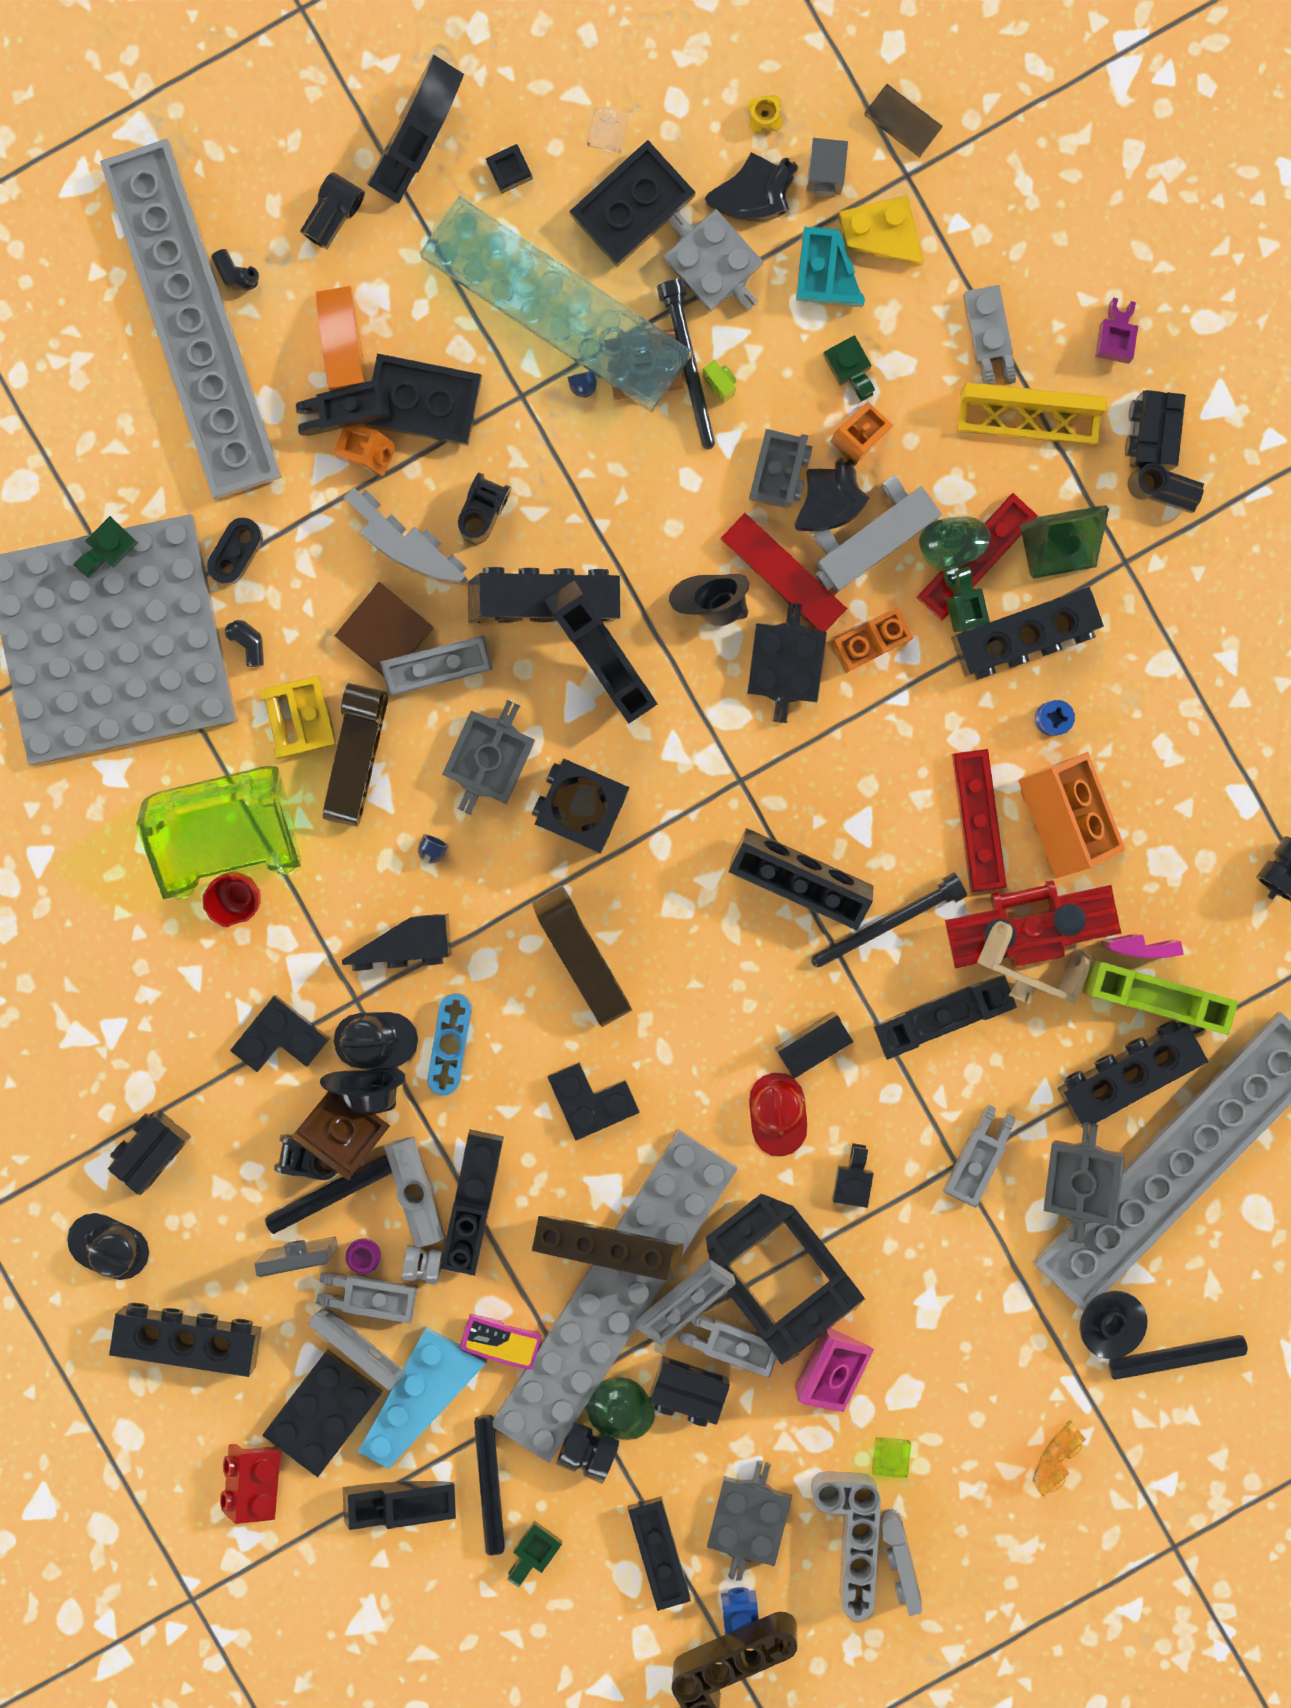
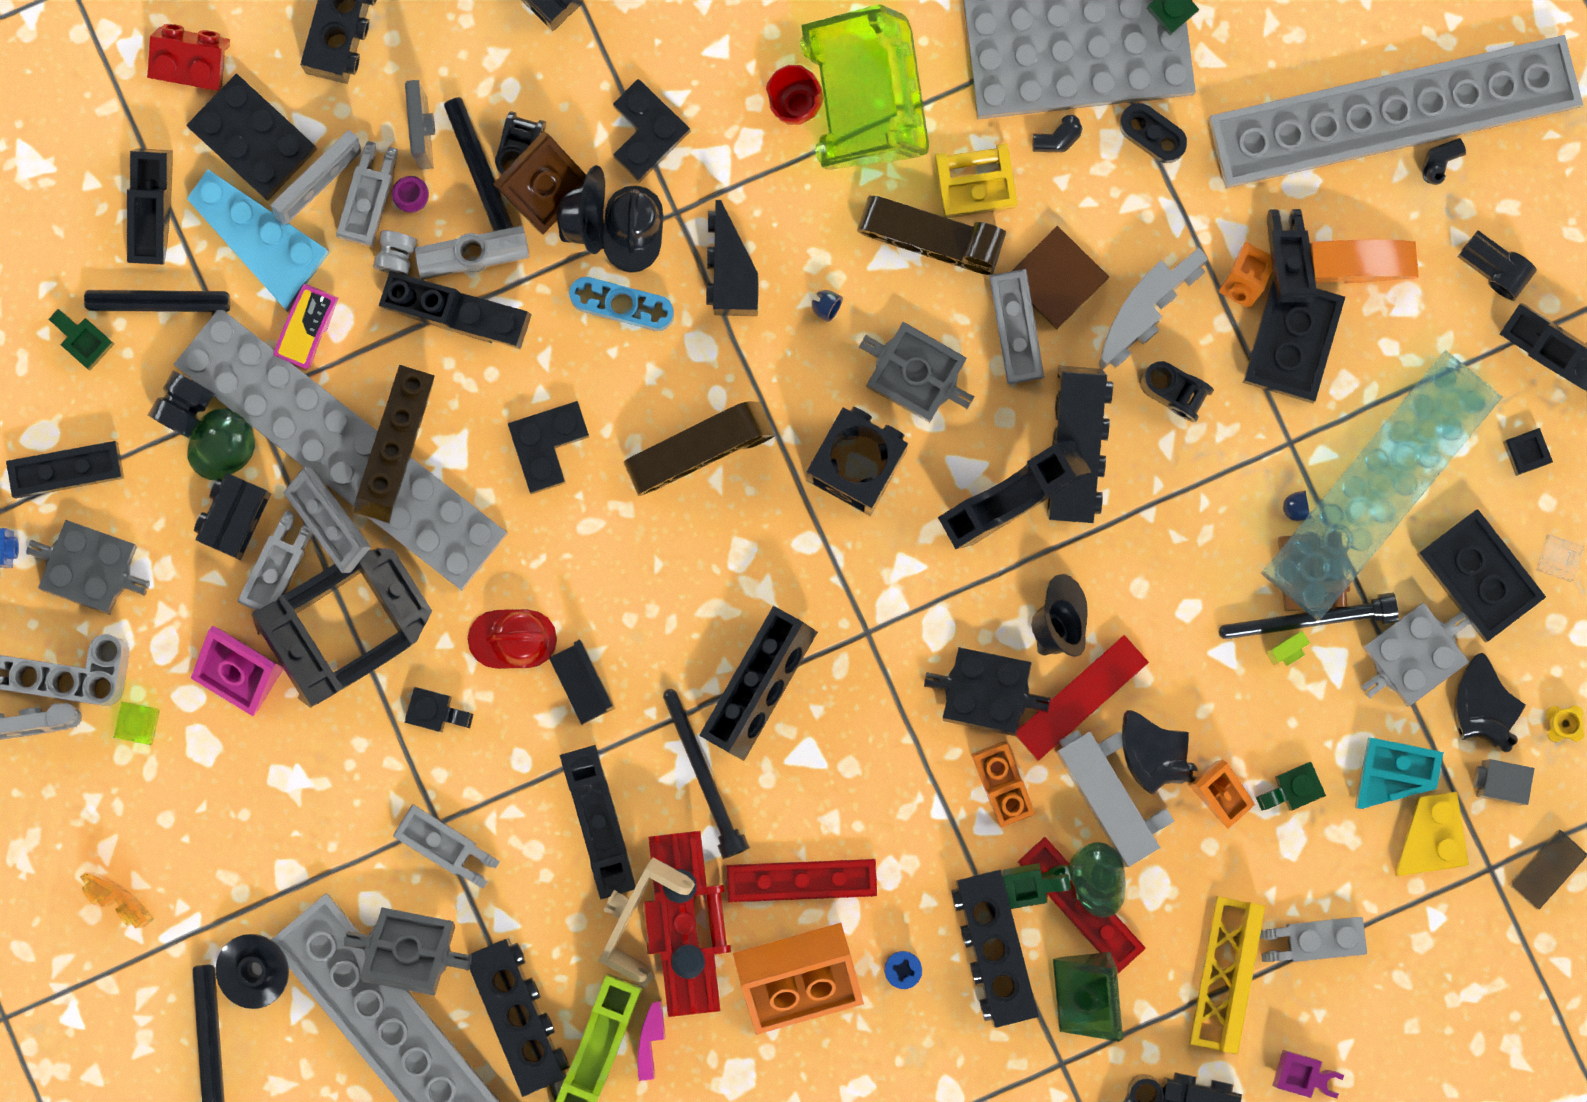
camera: 95 degrees right, 5 degrees down
dark grey bracket [749,429,813,509] -> none

